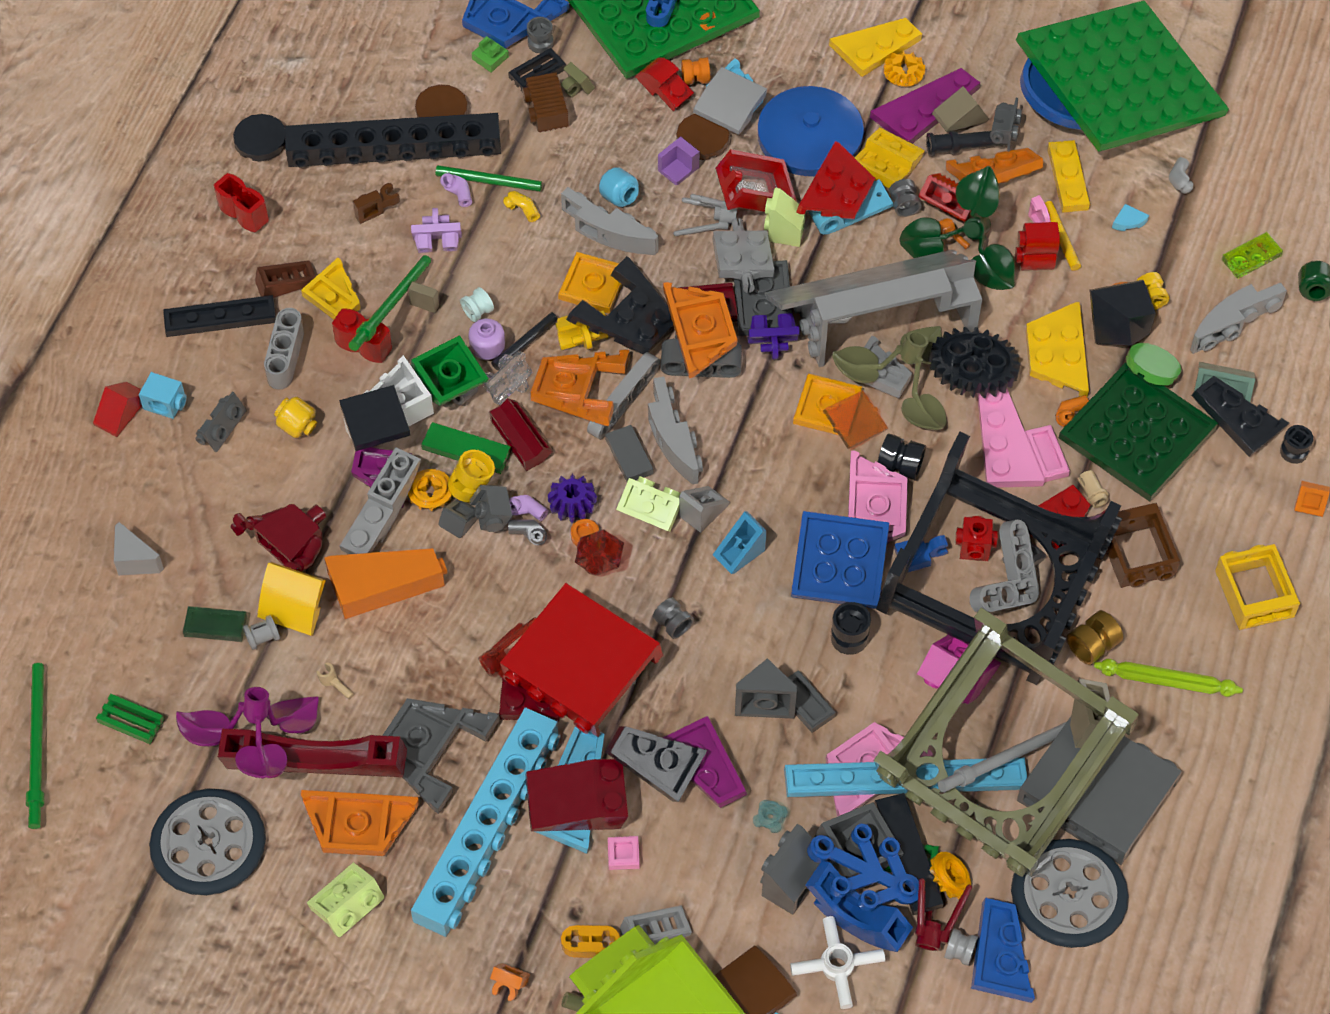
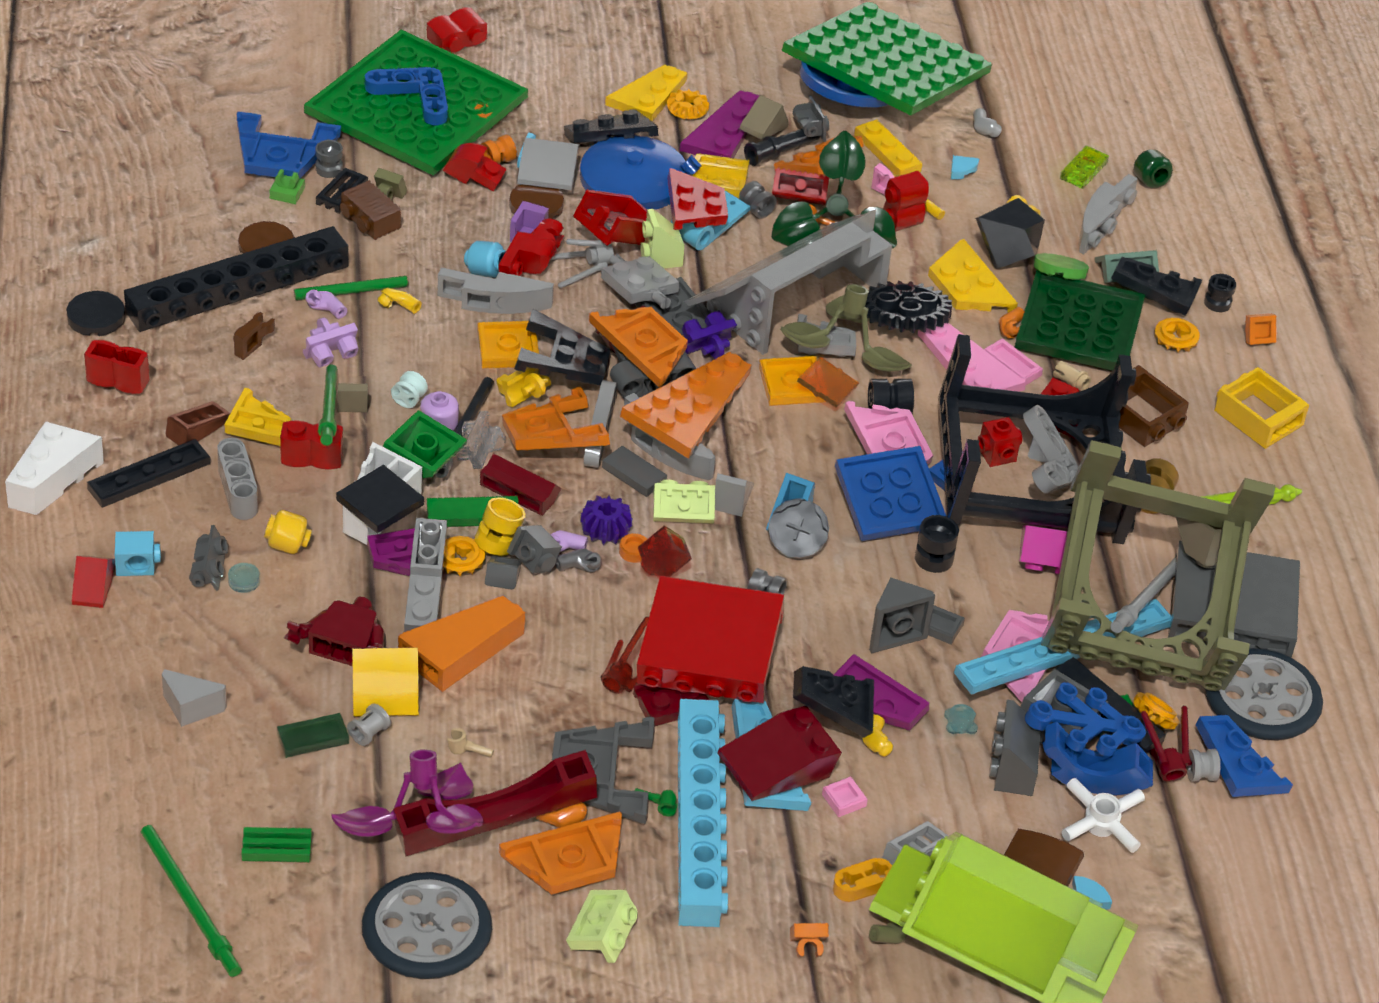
camera: 30 degrees left, 15 degrees down
none -> white wedge [5,422,104,515]
none -> clear light blue tile [228,563,260,593]
none -> red plate [498,218,564,276]
none -> orange arm [536,803,587,828]
none -> black wing [564,110,658,143]
none -> orange wing [620,352,752,459]
none -> green hand [634,788,678,816]
none -> blue hand [680,155,702,176]
none -> tile [768,498,829,560]
none -> yellow arm [862,715,893,757]
none -> light orange gear [1154,318,1200,352]

